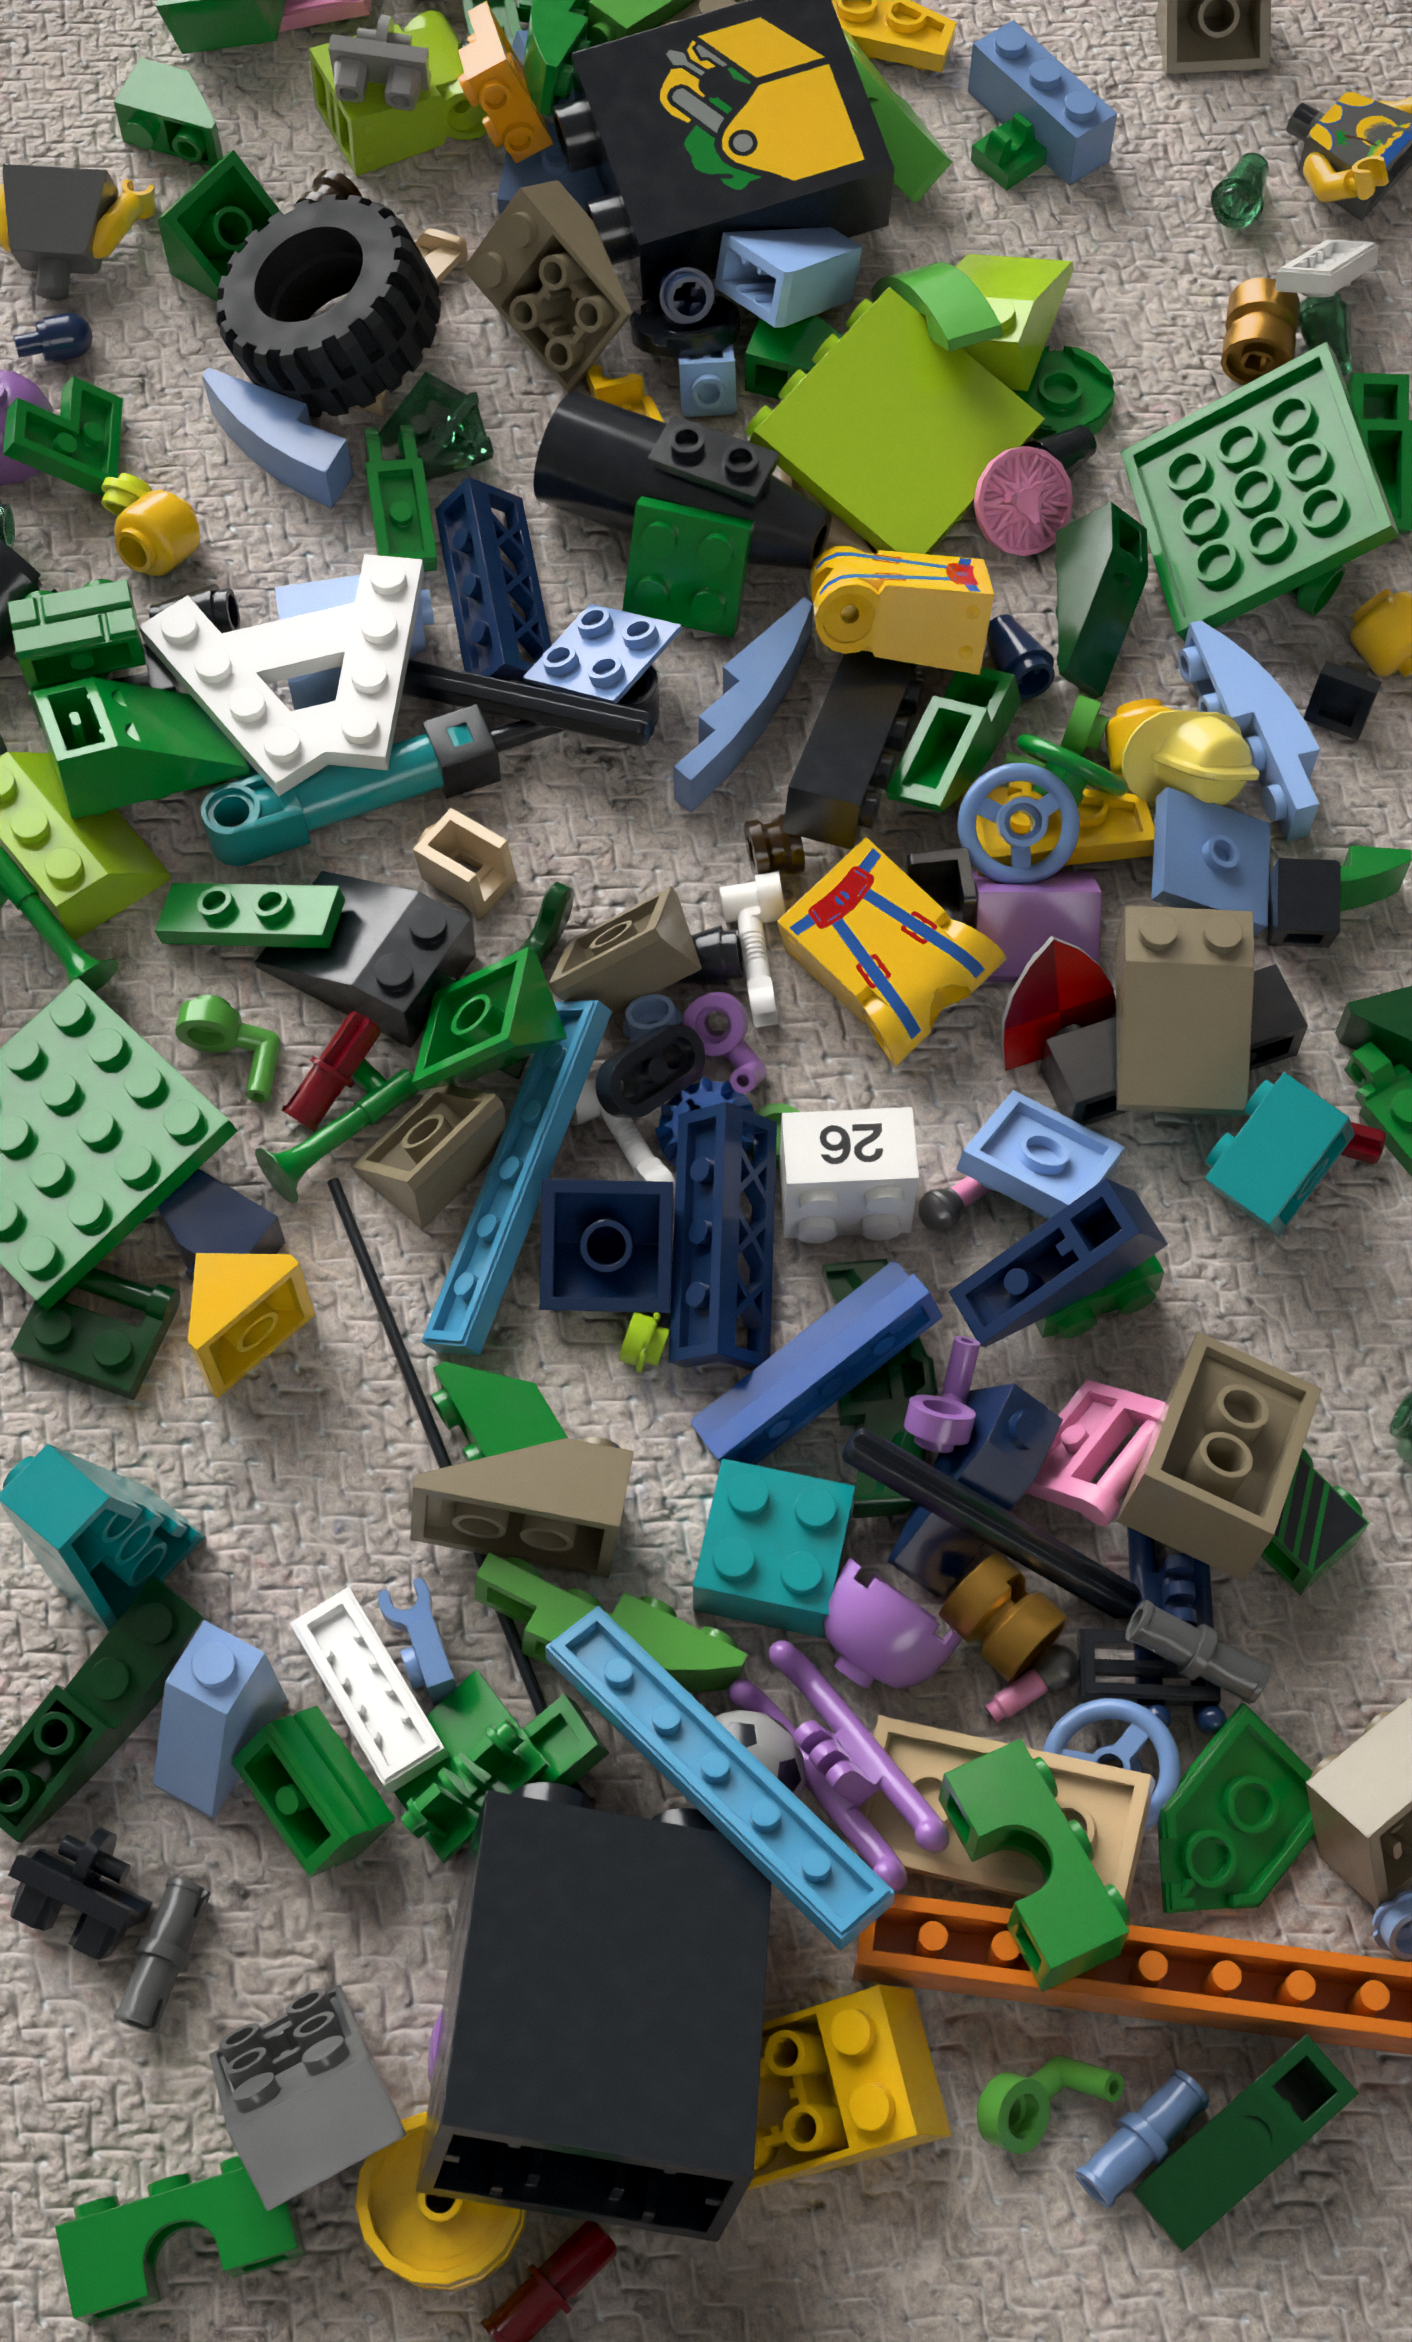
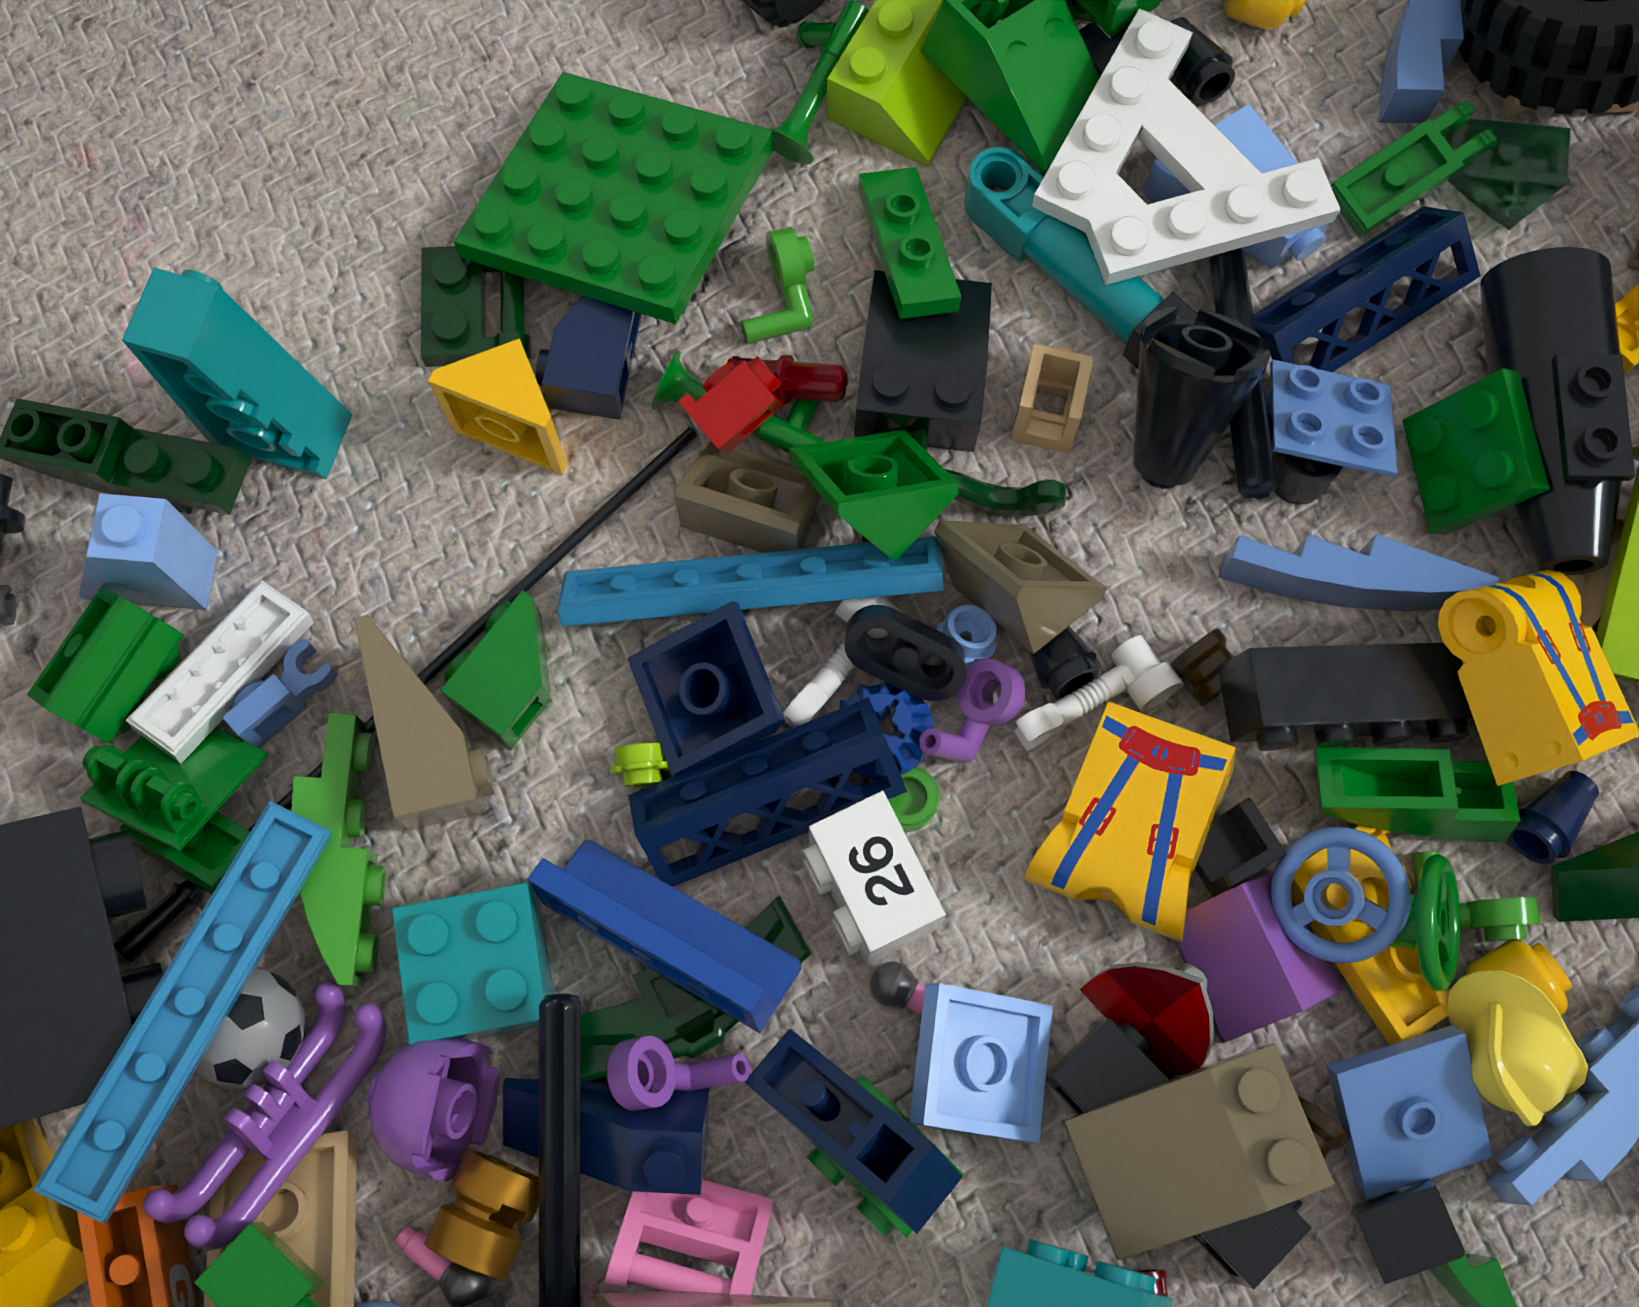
camera: 65 degrees right, 10 degrees up
none -> red brick [678,356,784,453]
none -> black cone [1133,307,1271,489]

